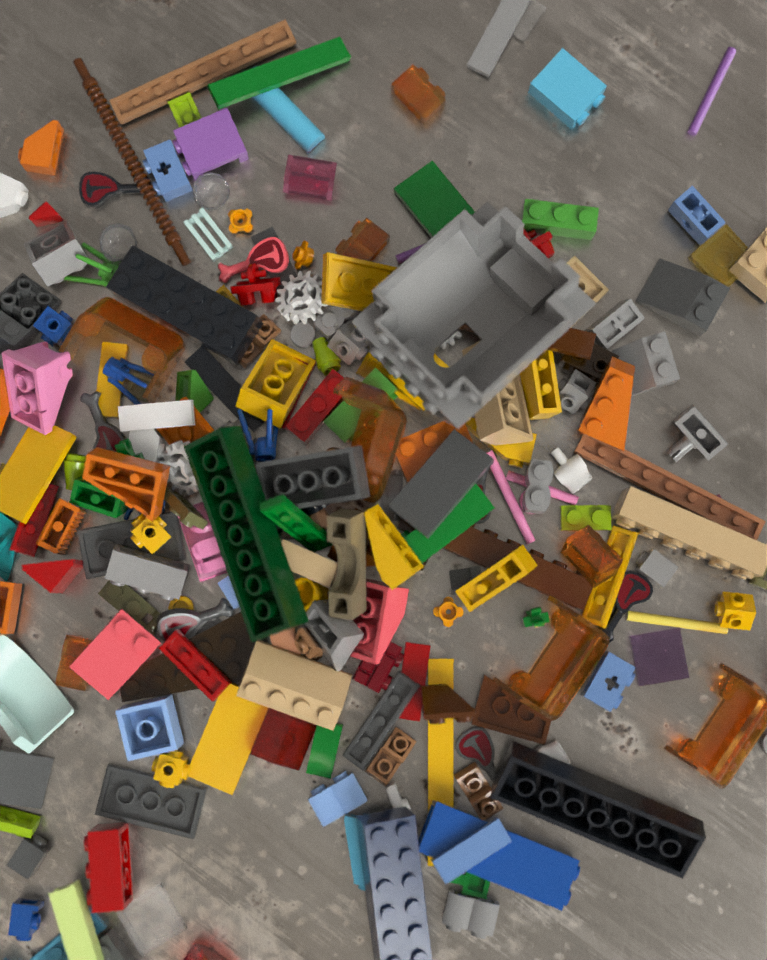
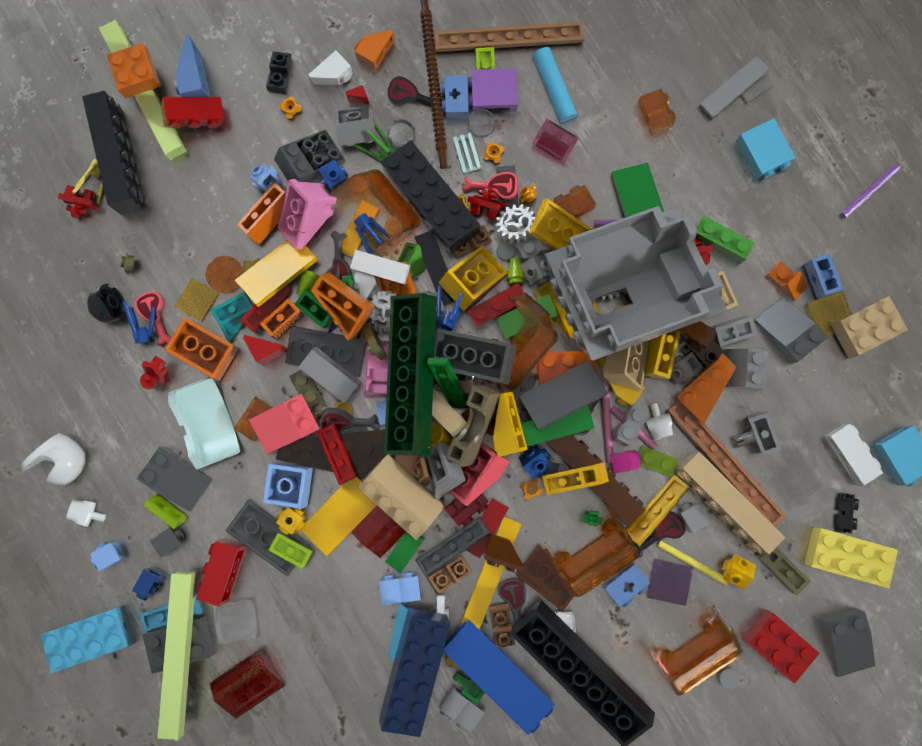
camera: 25 degrees right, 0 degrees up
yellow brick [130,513,171,554] -> none
green tile [208,36,351,110] -> none
medium blue tile [431,817,512,884] -> none
clear orange brick [561,525,623,588] -> none
none -> lime plate [269,532,313,569]
none -> blue brick [519,444,553,479]
none -> dark pink piece [610,450,641,474]
none -> orange slope [766,261,808,301]

